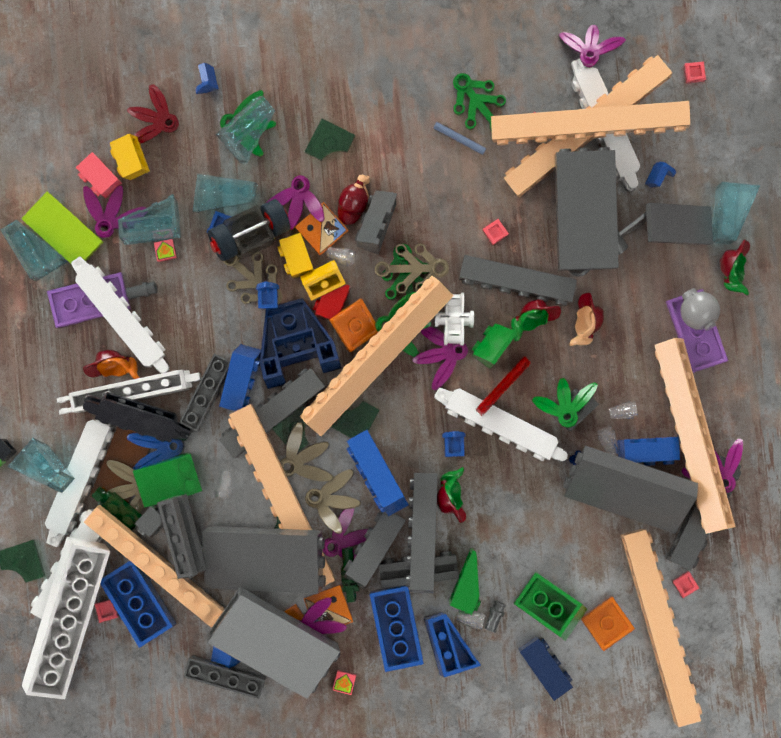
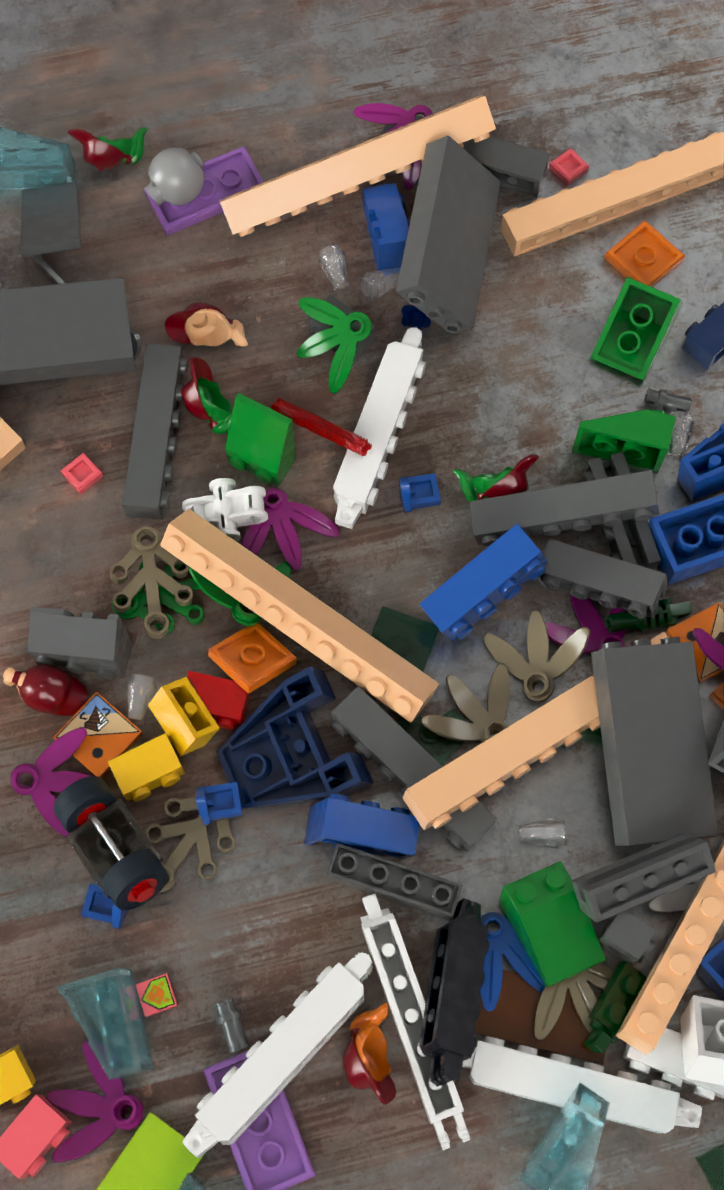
camera: 100 degrees left, 15 degrees down
clear light blue wedge [192,174,257,213] -> none

